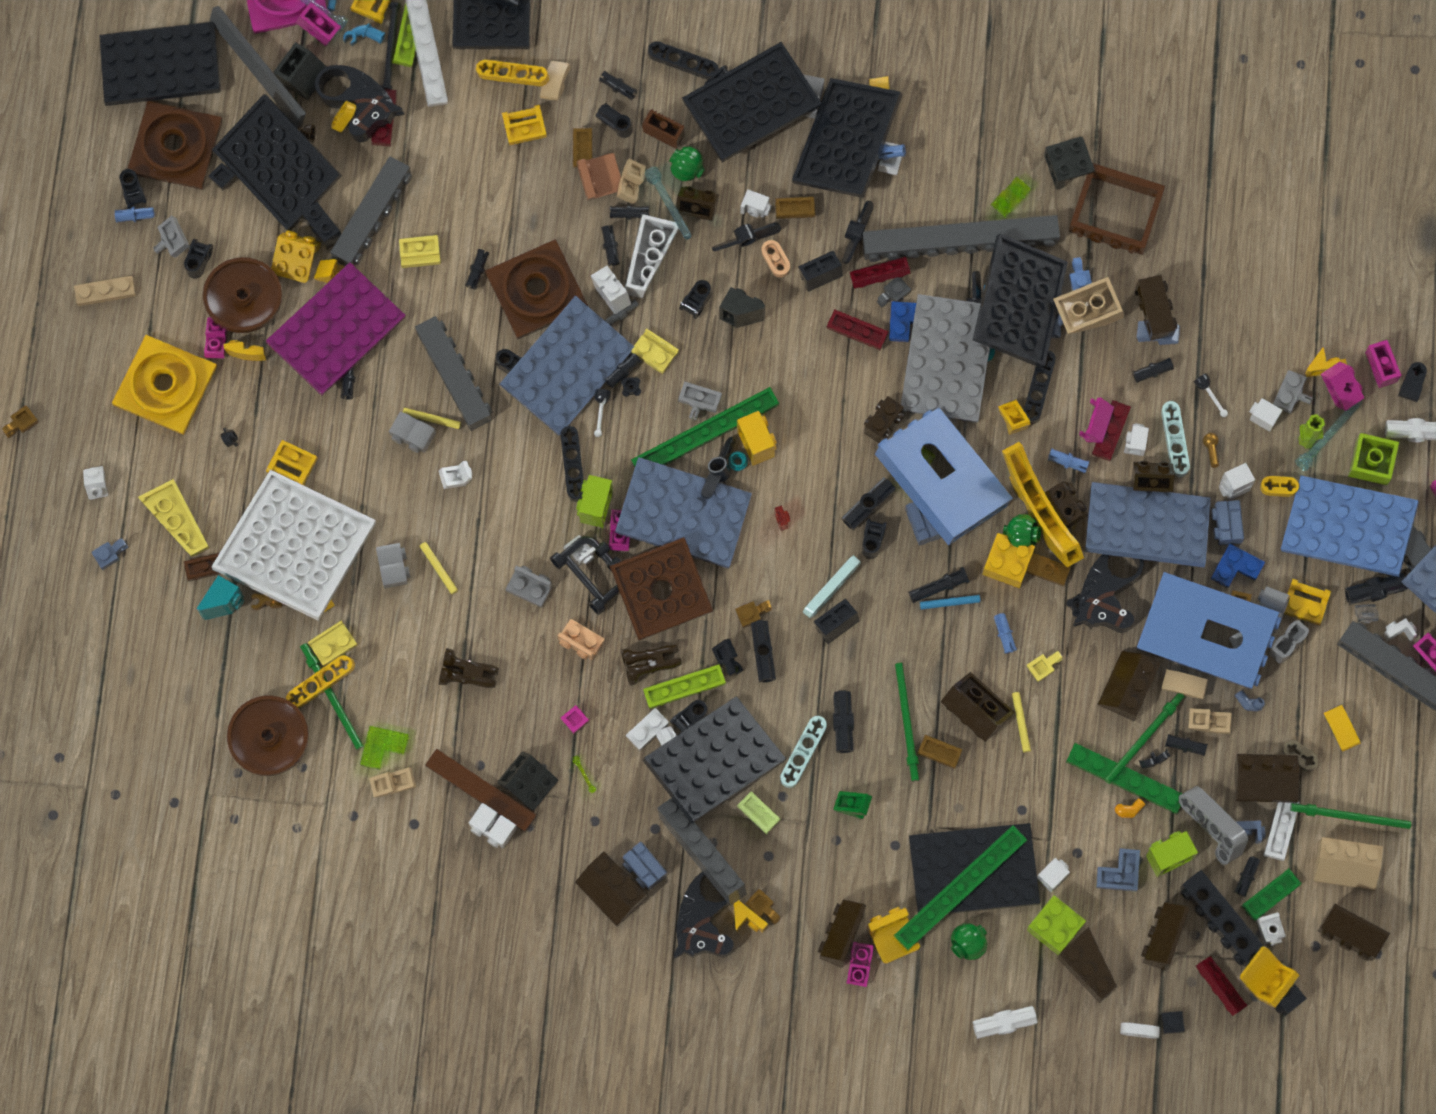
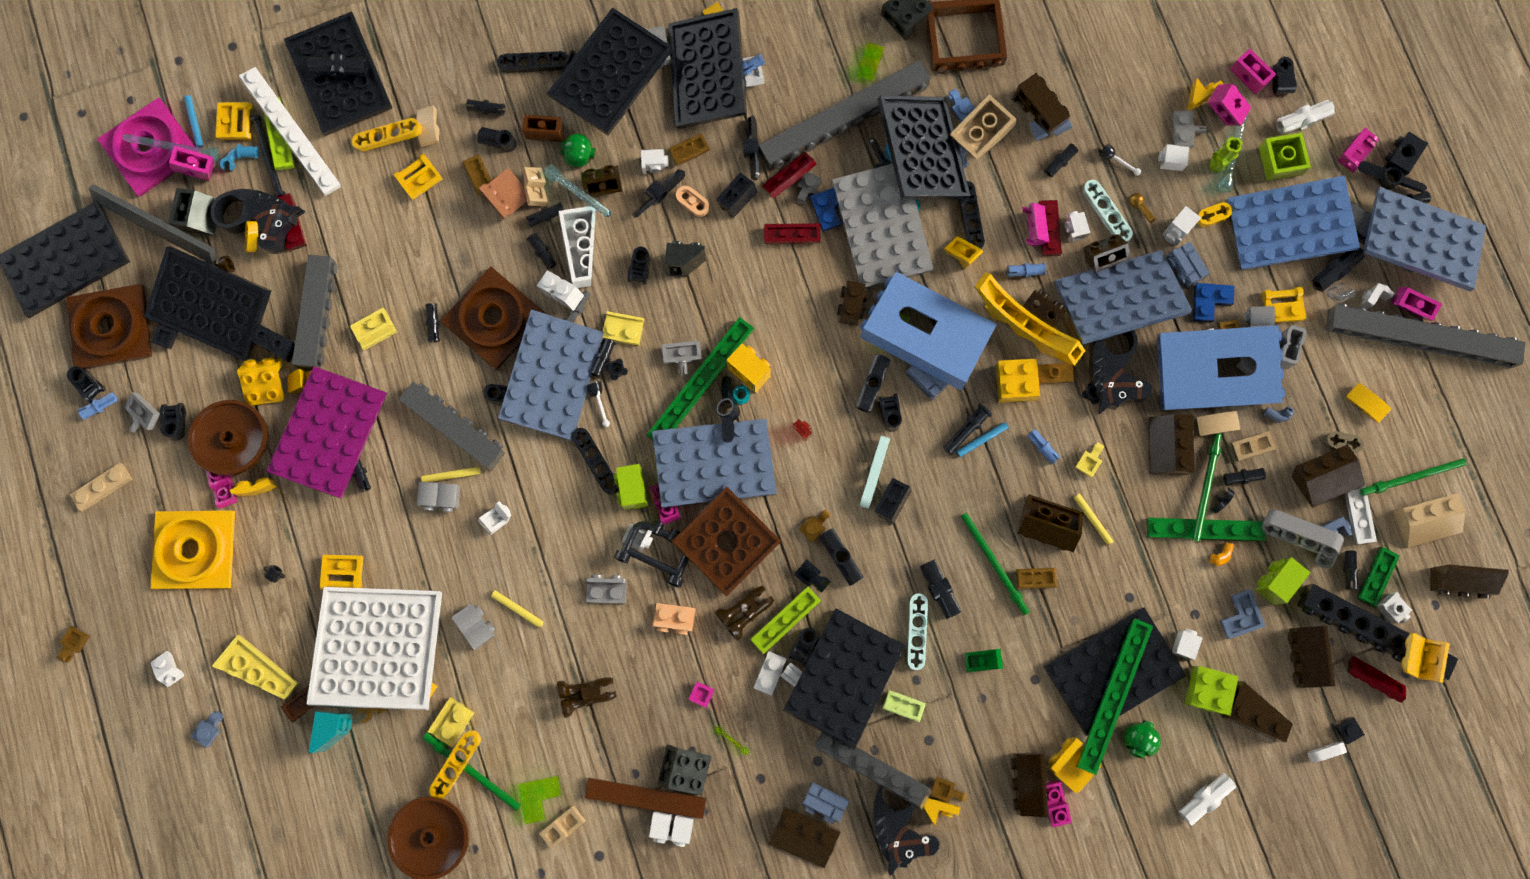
camera: 25 degrees left, 5 degrees up
green plant [1003,514,1041,548] -> none

